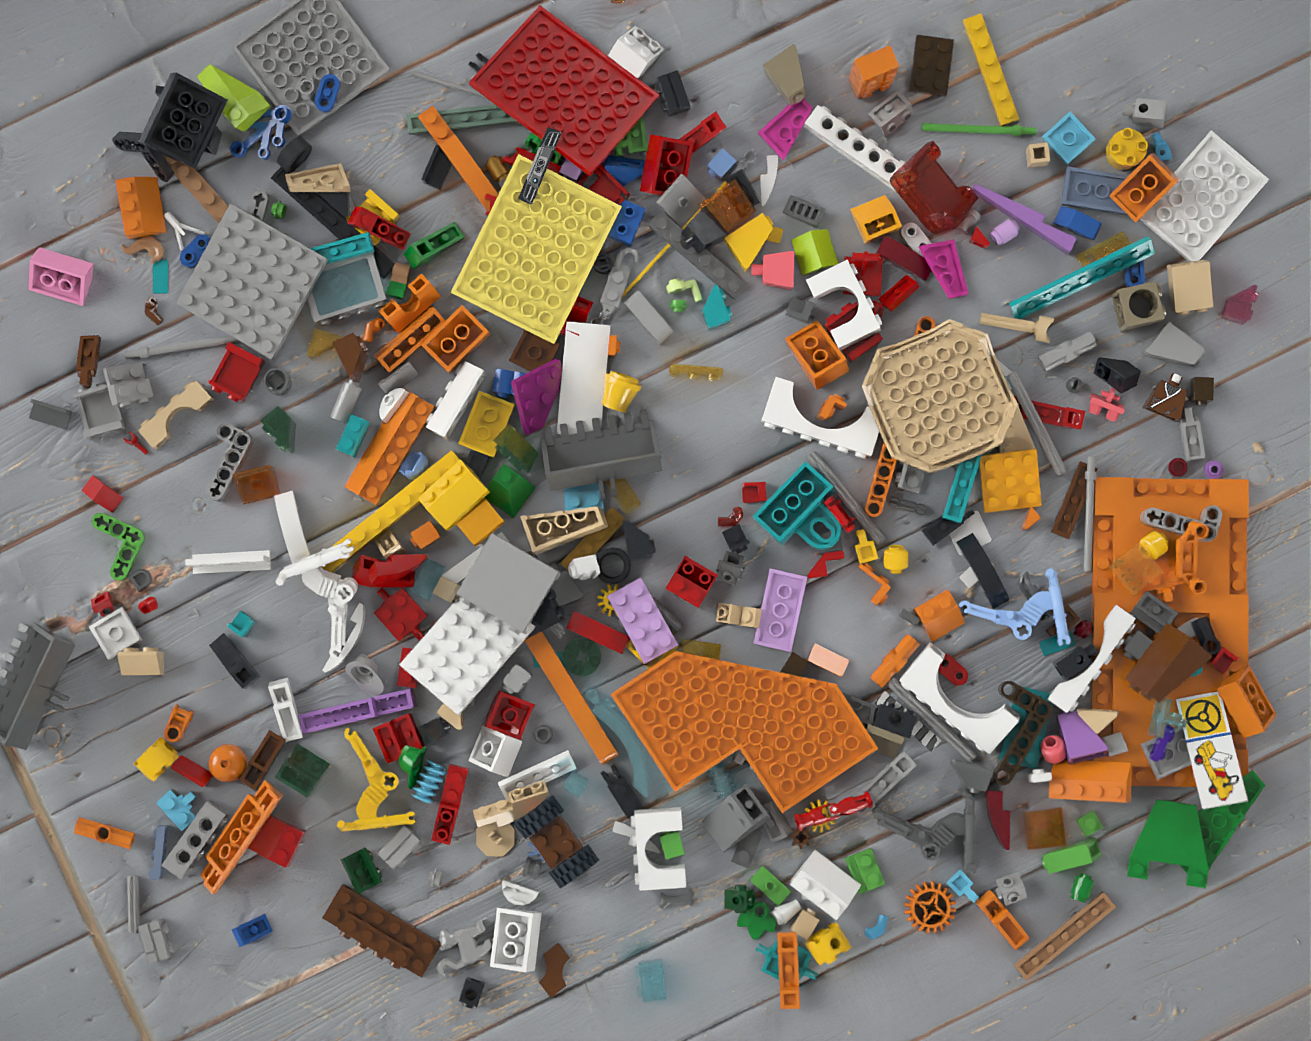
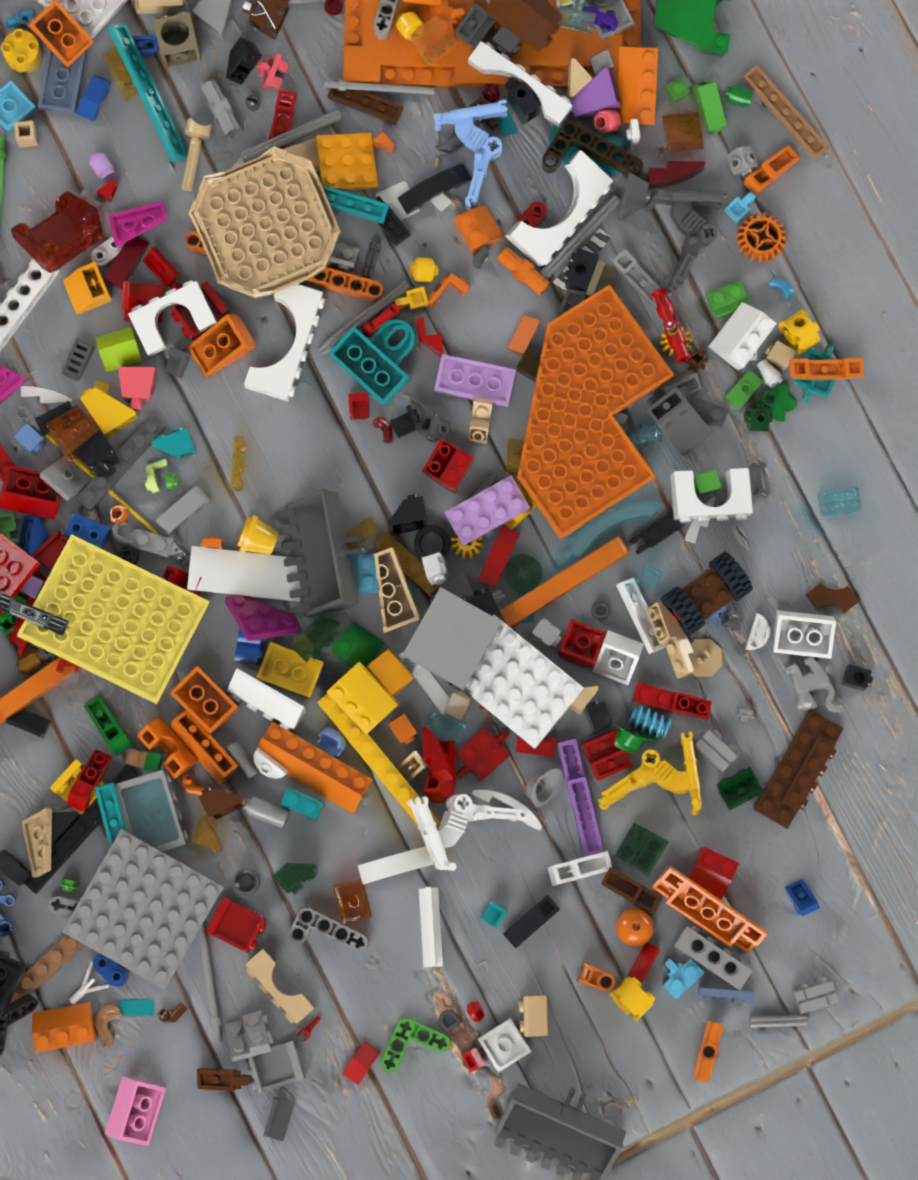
camera: 90 degrees left, 5 degrees down
reddish brown plate [509,330,560,372] -> none
orange bracket [816,394,847,421] -> none
medium lavender slope [971,184,1077,255] -> none
none -> orange plate [110,505,129,524]

